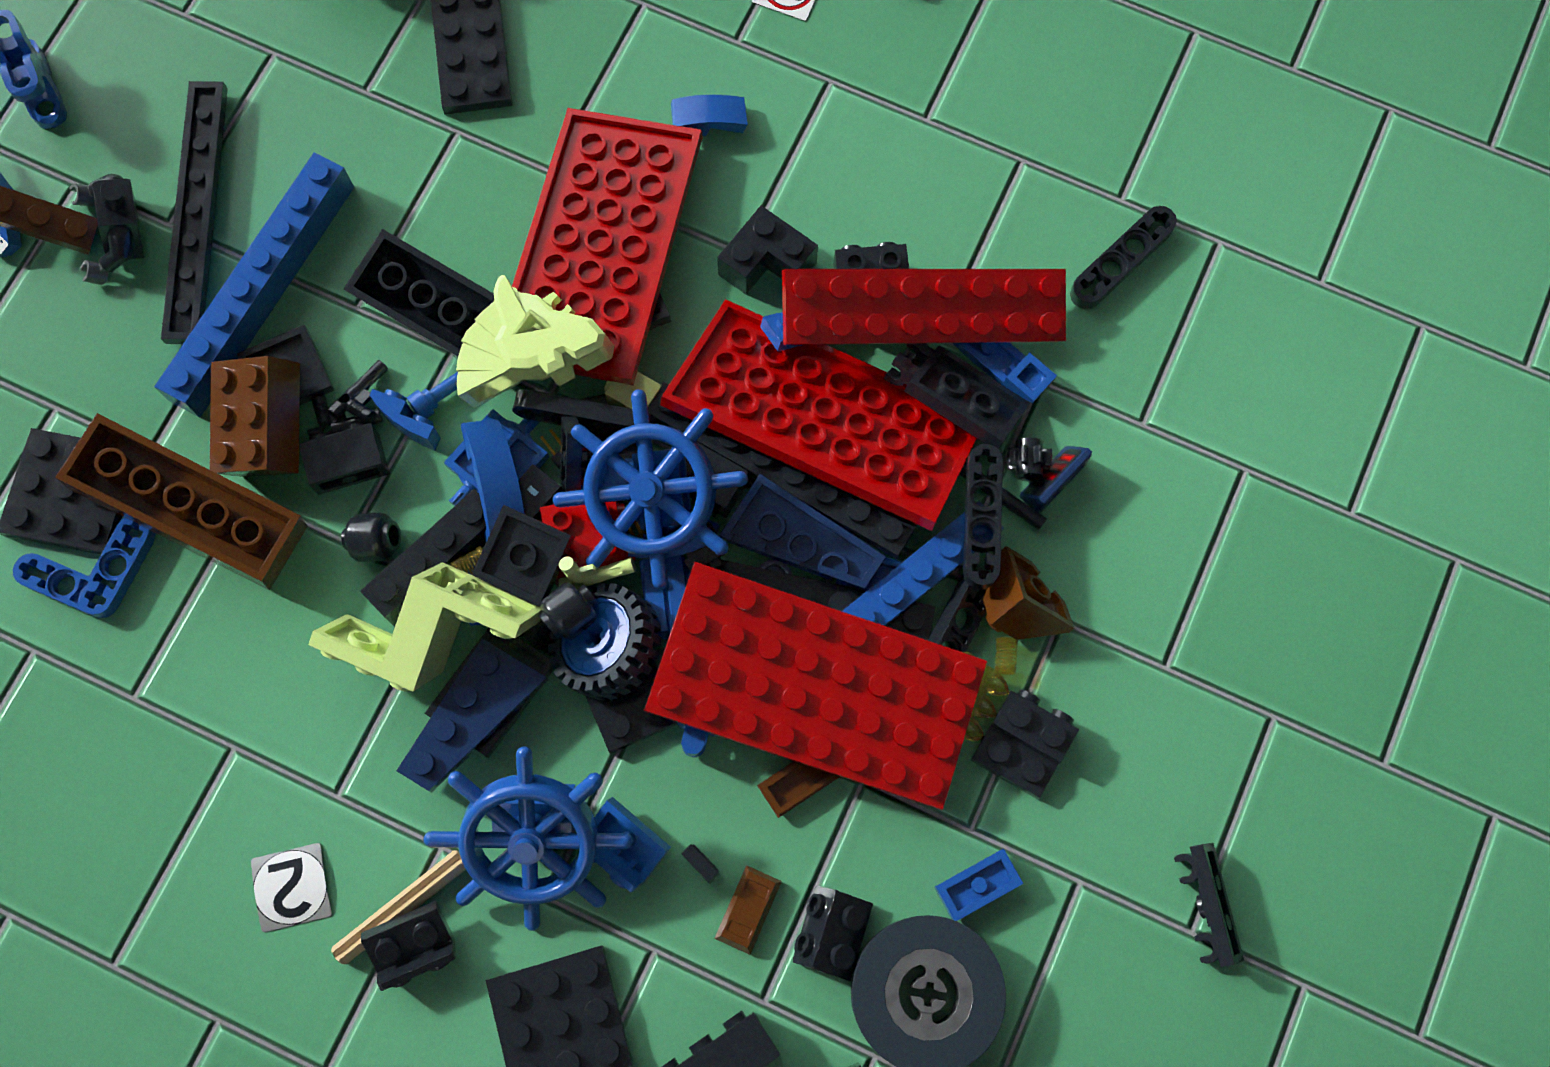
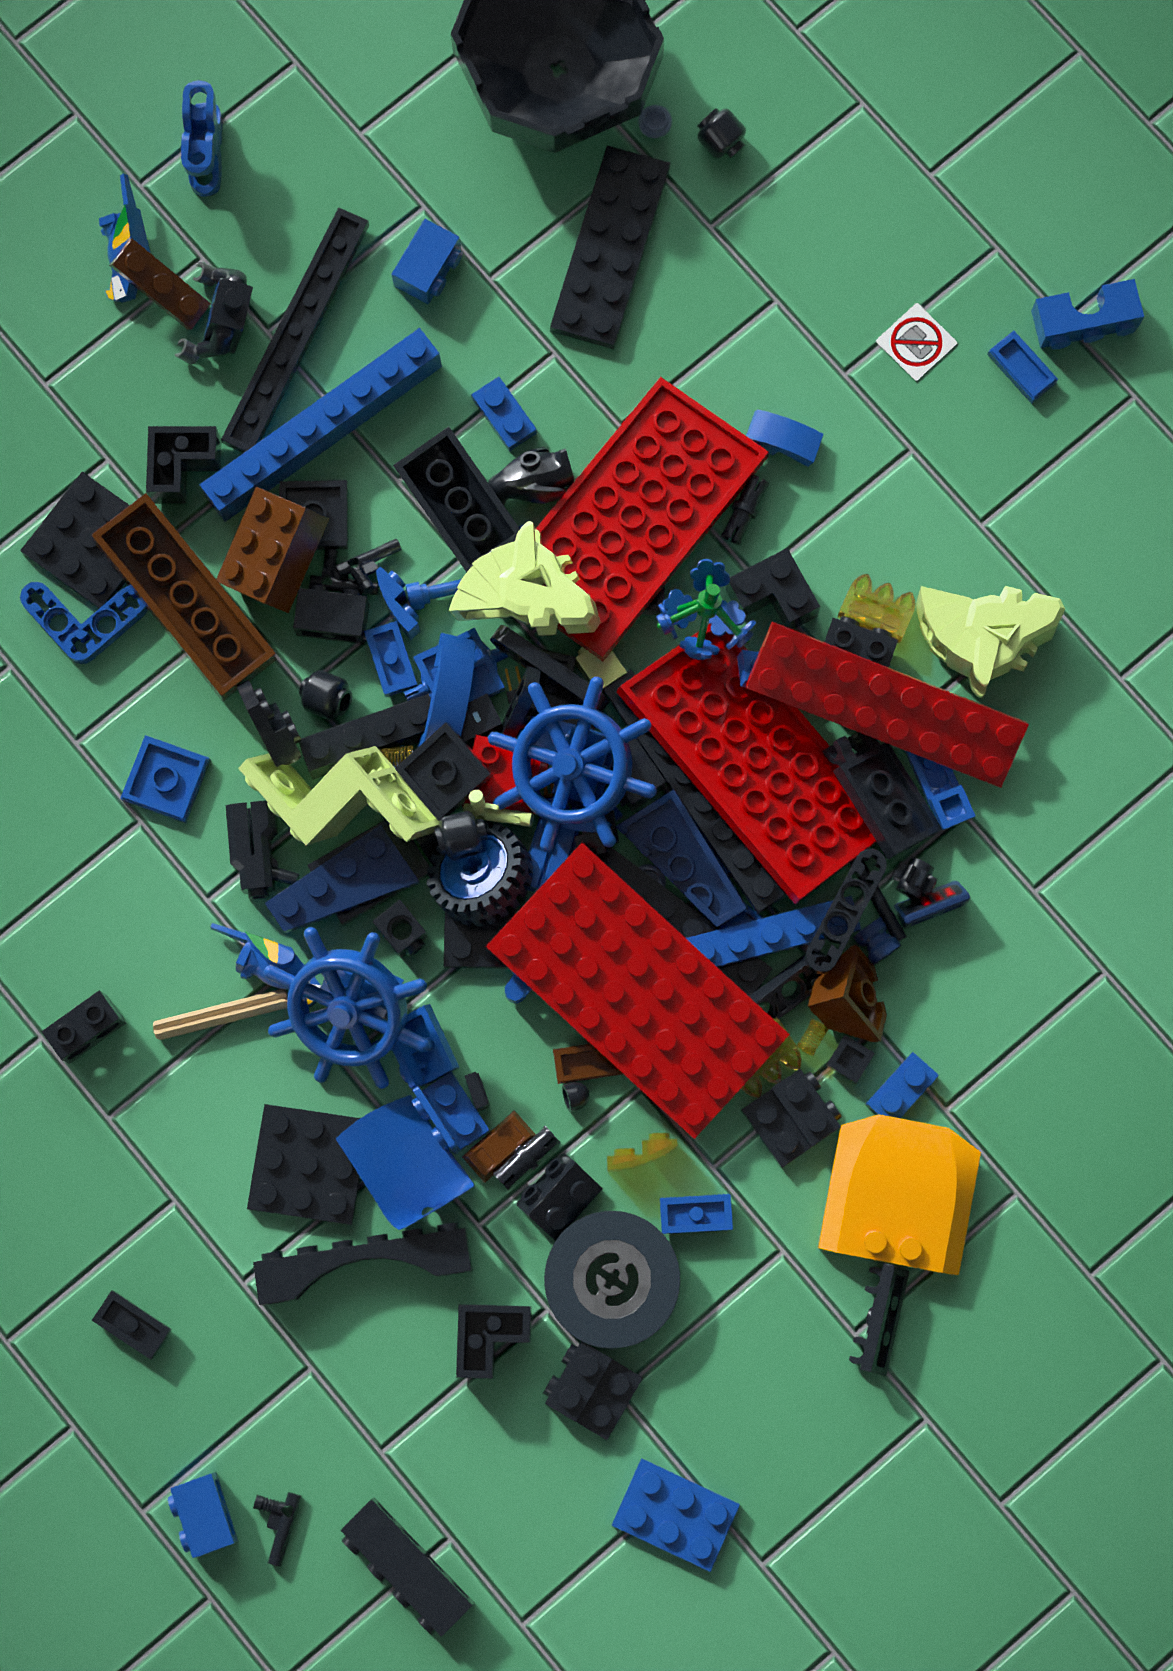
camera: 30 degrees right, 5 degrees up
sticker [251,843,332,932] -> none
black bracket [361,901,456,991] -> none
black beam [1070,206,1177,309] -> none
none -> black brick [41,990,126,1064]
none -> blue tile [120,735,211,823]
none -> black brick [146,426,222,504]
none -> blue animal [210,923,321,1008]
none -> black piece [225,800,300,899]
none -> black plate [236,680,302,767]
none -> blue piece [336,1095,474,1230]
none -> blue plate [364,621,418,698]
none -> black brick [373,900,428,958]
none -> blue brick [391,219,463,305]
none -> blue bracket [411,1072,490,1154]
none -> blue plate [471,376,537,452]
none -> black animal [488,447,574,505]
none -> black pin [493,1126,560,1190]
none -> black hinge [562,1082,590,1112]
none -> clear yellow slope [607,1133,678,1172]
none -> blue plant [656,559,756,660]
none -> black pin [721,475,769,545]
none -> light orange wedge [818,1114,981,1275]
none -> black plate [826,1035,875,1084]
none -> clear yellow plate [837,574,916,644]
none -> dark blue wheel [853,917,902,966]
none -> blue plate [865,1052,939,1118]
none -> yellowish green animal [916,586,1065,698]

